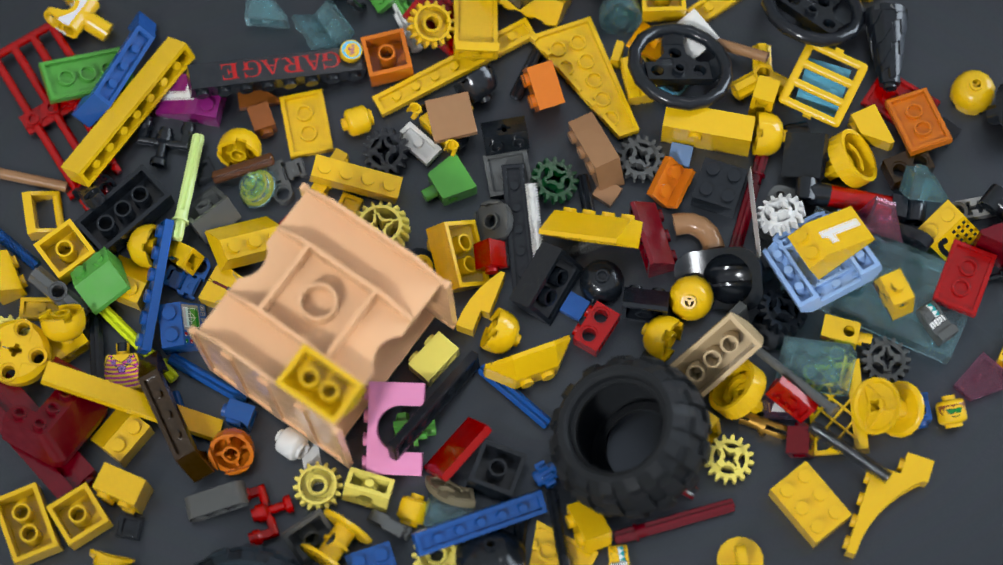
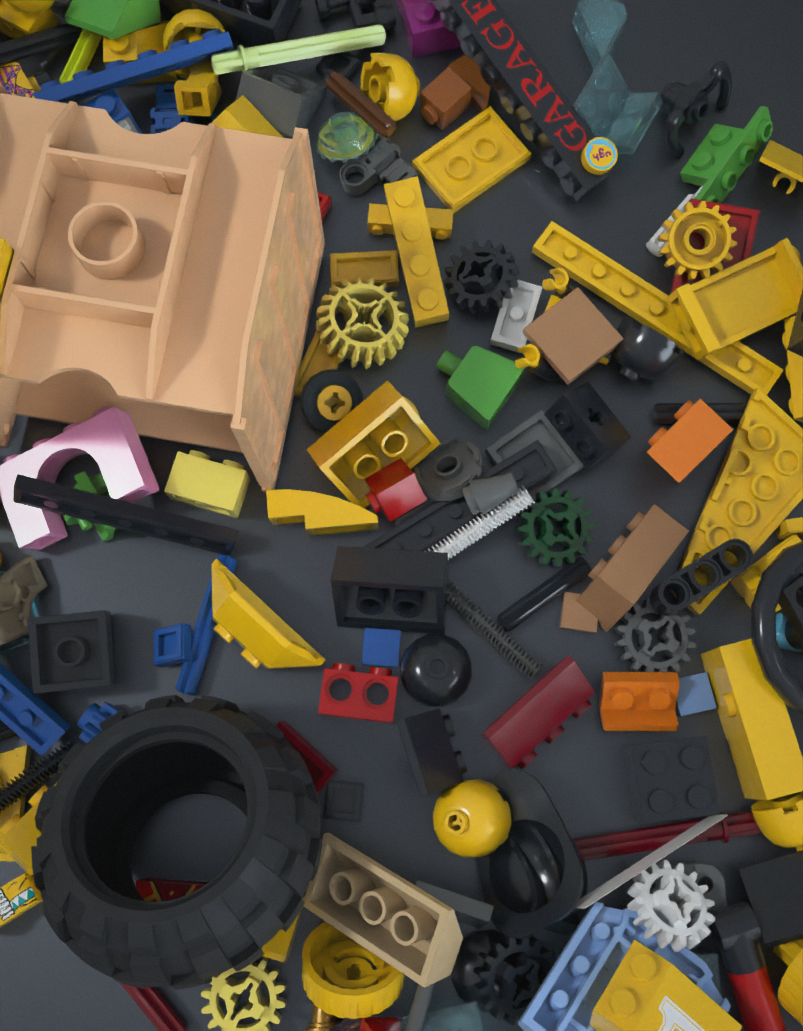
camera: 60 degrees right, 5 degrees up
yellow head [340,105,374,136] -> none
orange brick [360,28,414,87] -> none
red tile [423,417,492,482] -> none
yellow cylinder [480,307,522,354] -> none
yellow slope [538,207,643,249] -> none
yellow cylinder [641,315,684,362] -> none
medium nougat cylinder [672,213,725,250] -> none
none -> blue tile [153,623,192,668]
none -> dark grey cone [462,472,520,515]
none -> black beam [650,539,753,616]

